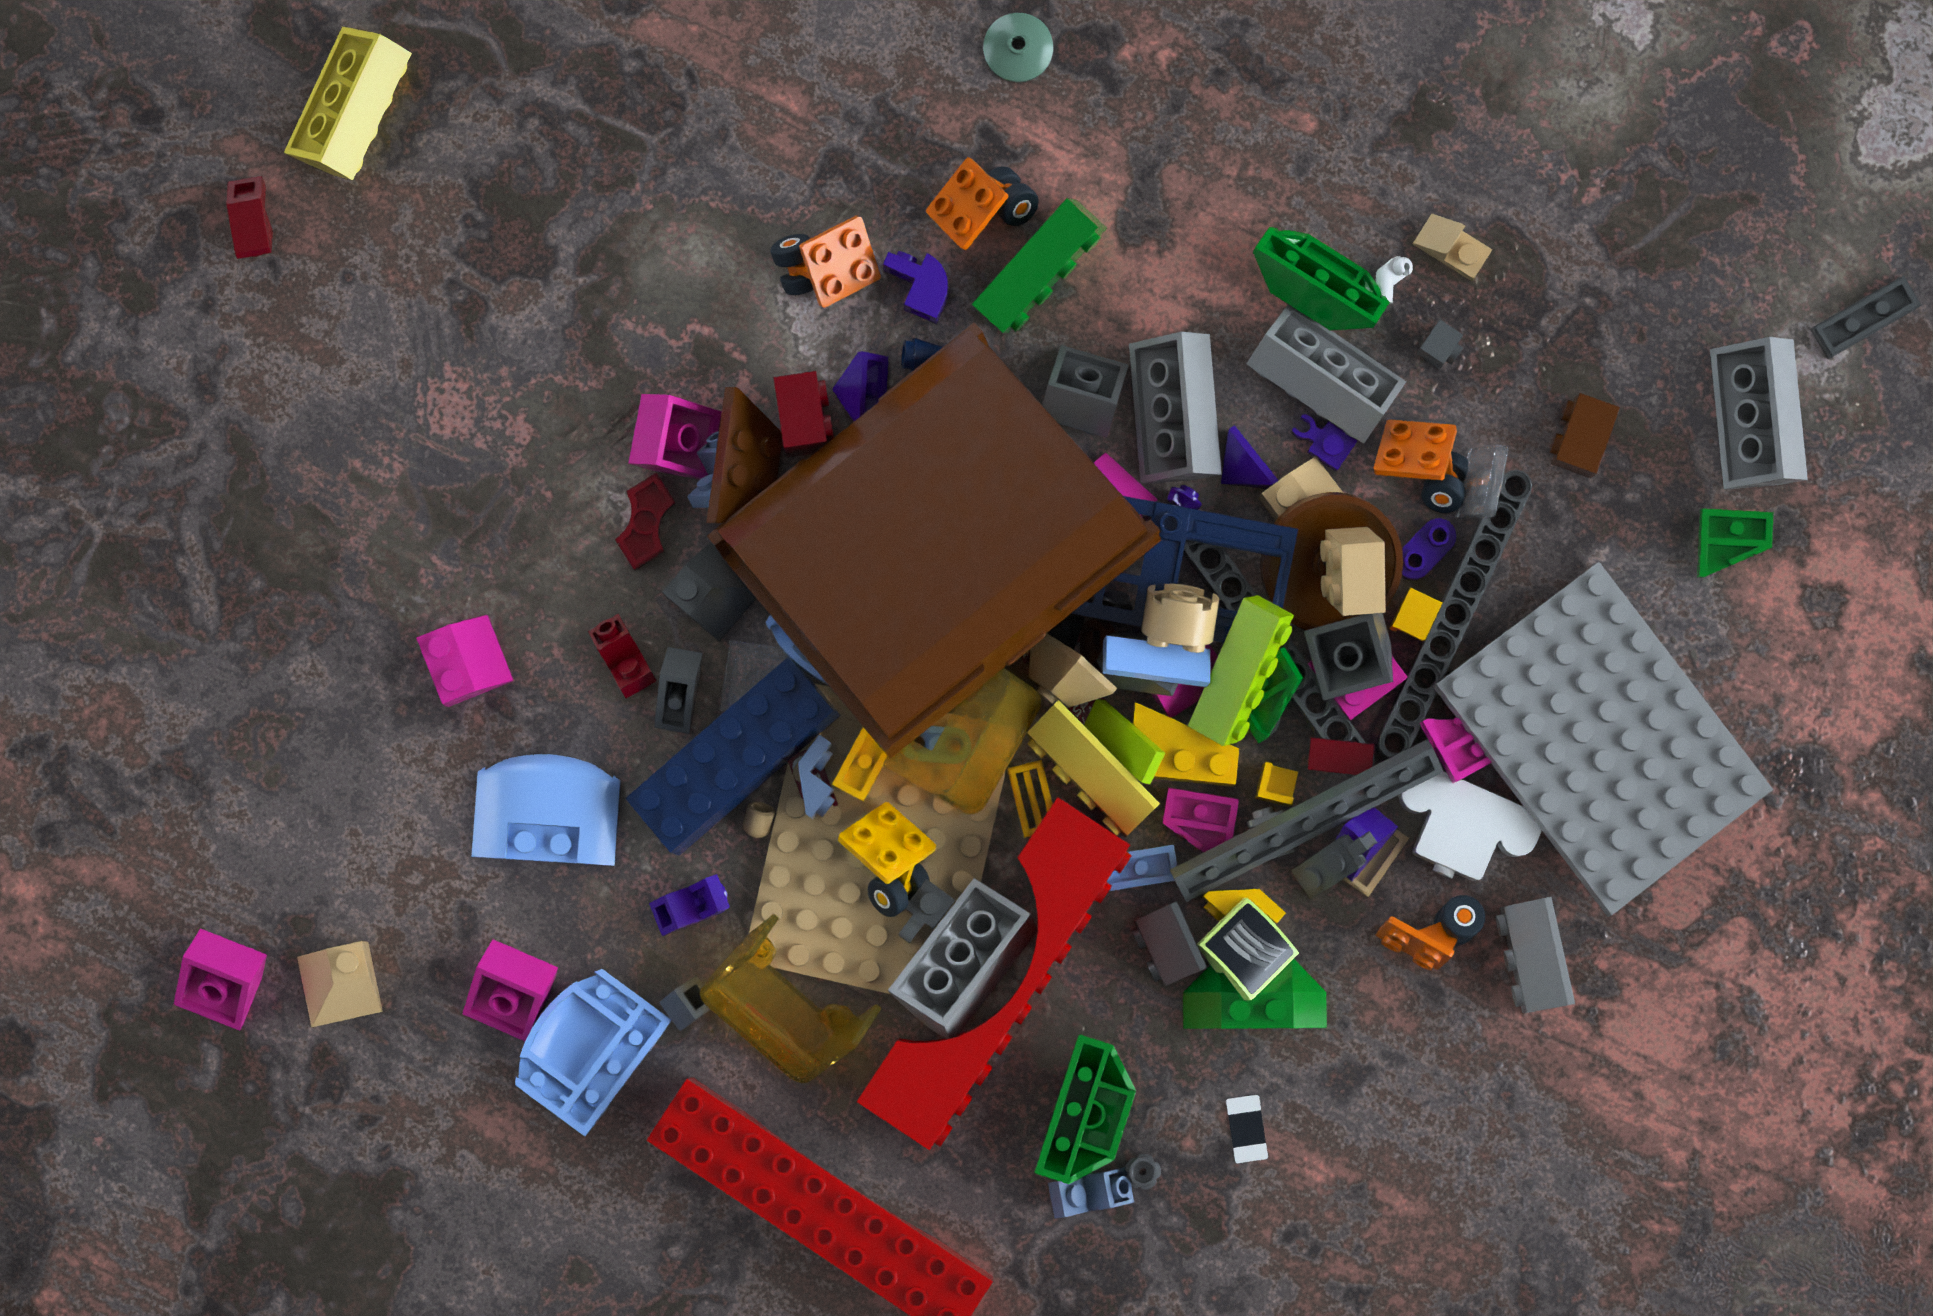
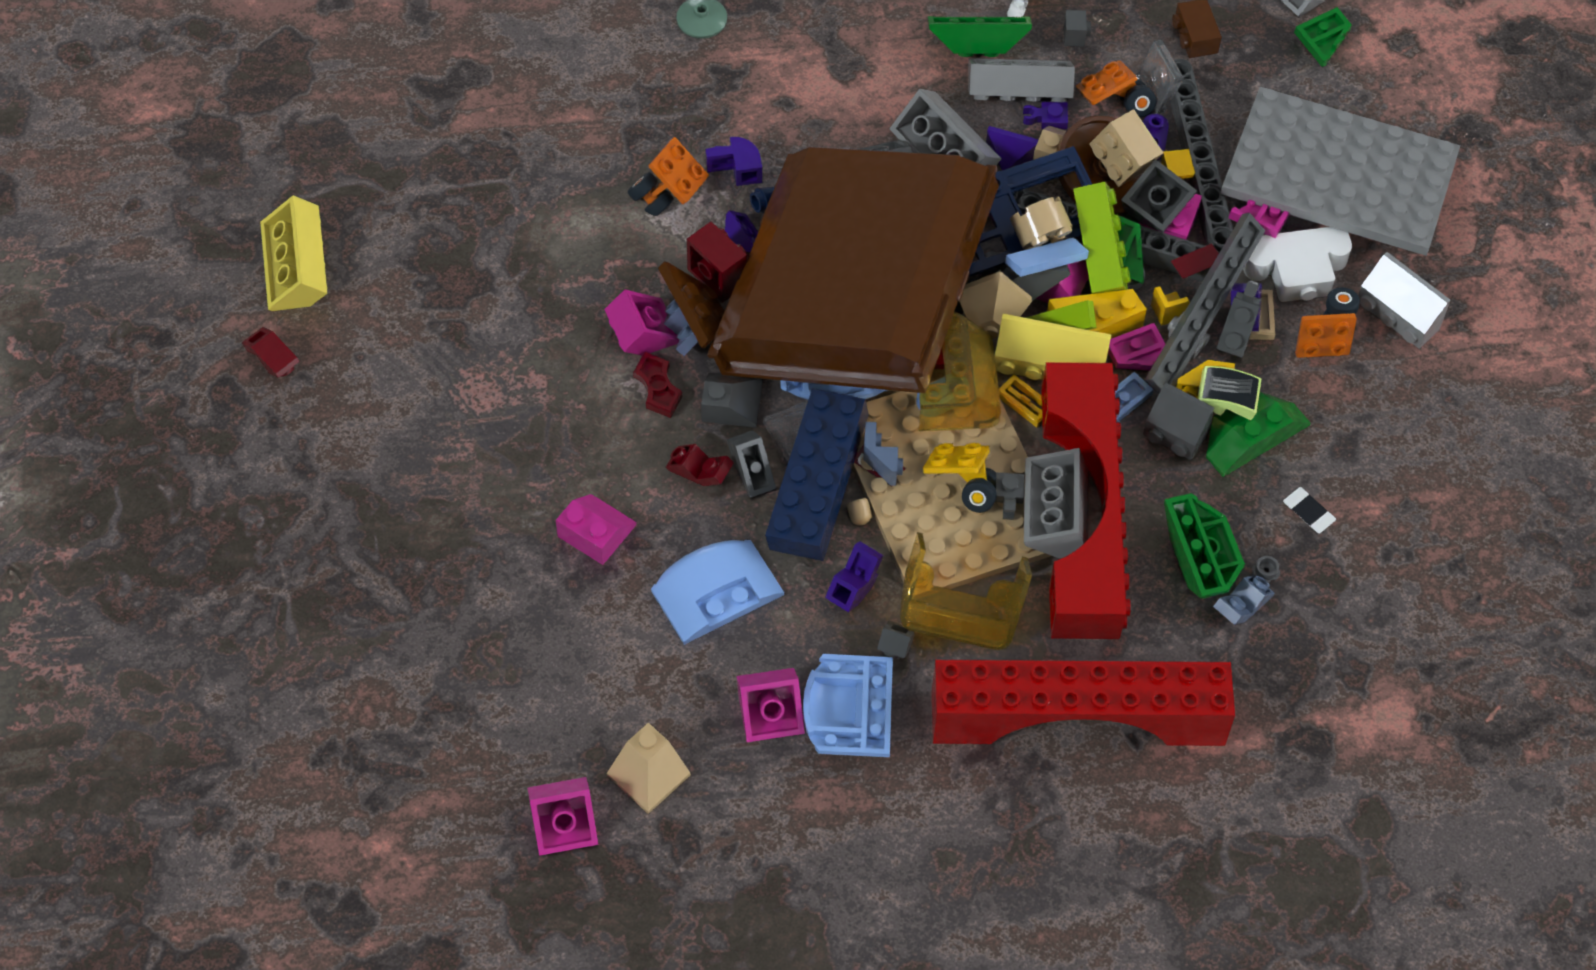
camera: 35 degrees left, 25 degrees down
yellow plate [832,727,888,802] -> none
orange plate [926,157,1039,250] -> none
green wedge [972,198,1107,333] -> none

